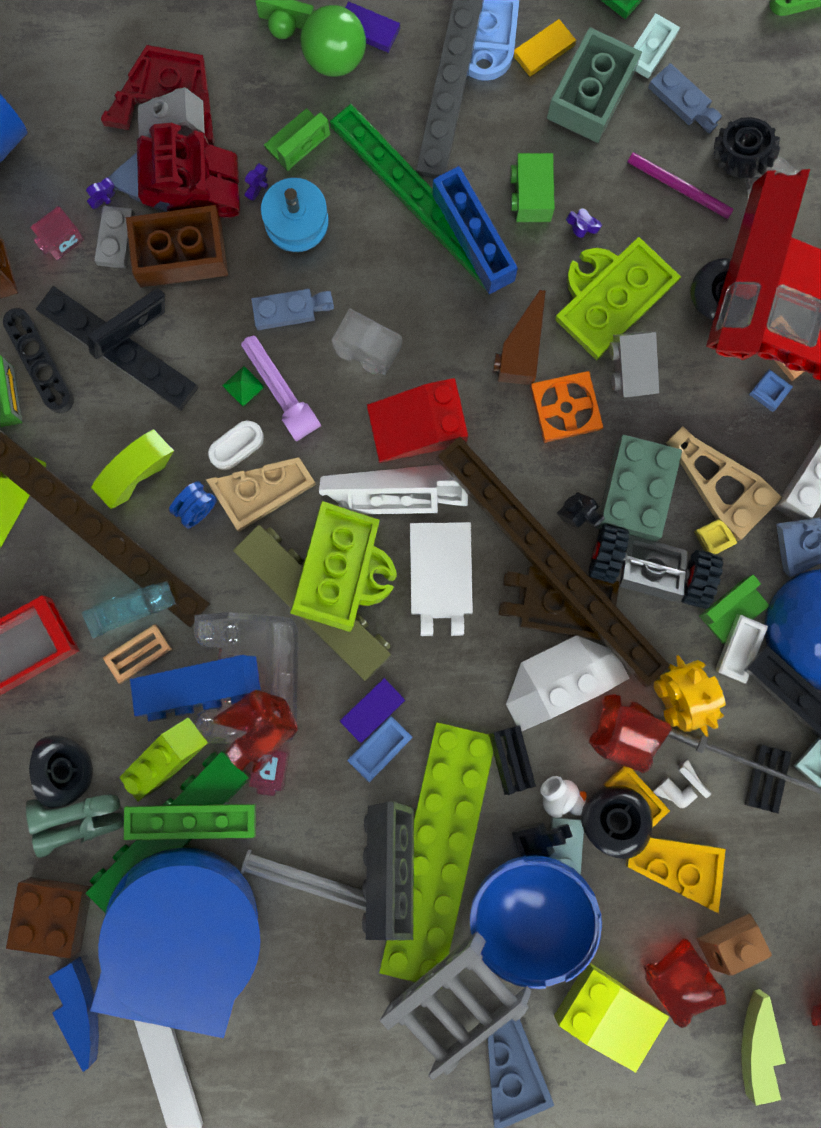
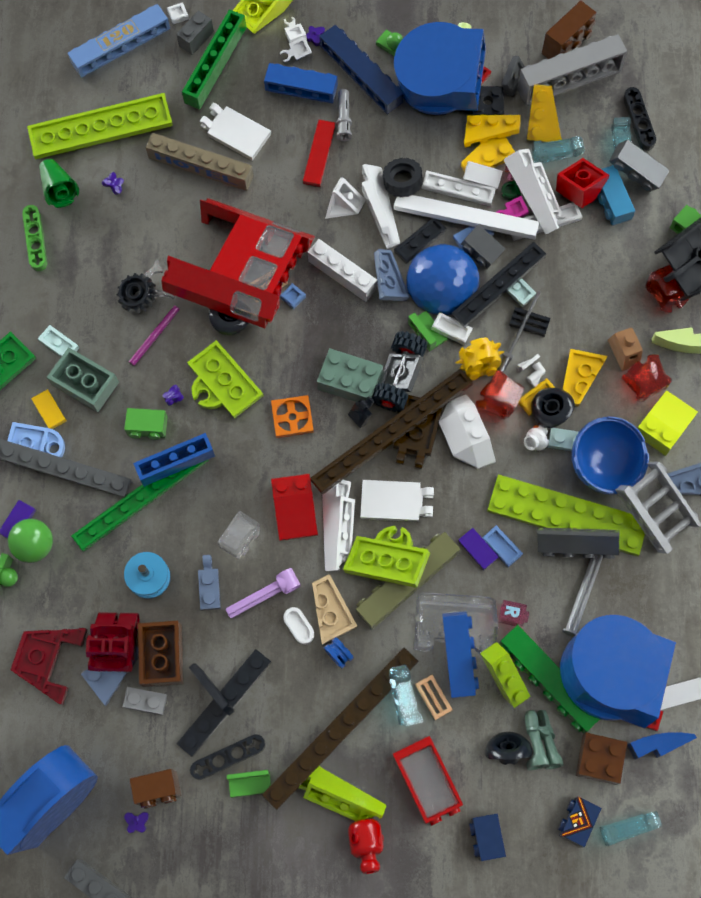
camera: 80 degrees left, 10 degrees down
clear pink brick [30,206,85,260] -> none
dark purple piece [86,177,115,209] -> none
lime brick [91,429,174,509] -> none
bright green plate [124,804,256,840] -> none
light grey brick [138,87,205,138] -> none
clear red piece [213,690,298,773] -> none
green slope [222,366,265,407] -> none
dark purple piece [244,163,269,201] -> none
bright green panel [264,108,330,171] -> none
black tile [489,726,536,795] -> none
reddish brown slope [493,290,546,385] -> none
black plate [512,822,573,857] -> none
light grey brick [609,331,660,397] -> none
sand blue plate [648,63,722,134] -> none
tan plate [666,426,782,541] -> none
light yellow tile [694,519,737,554] -> none

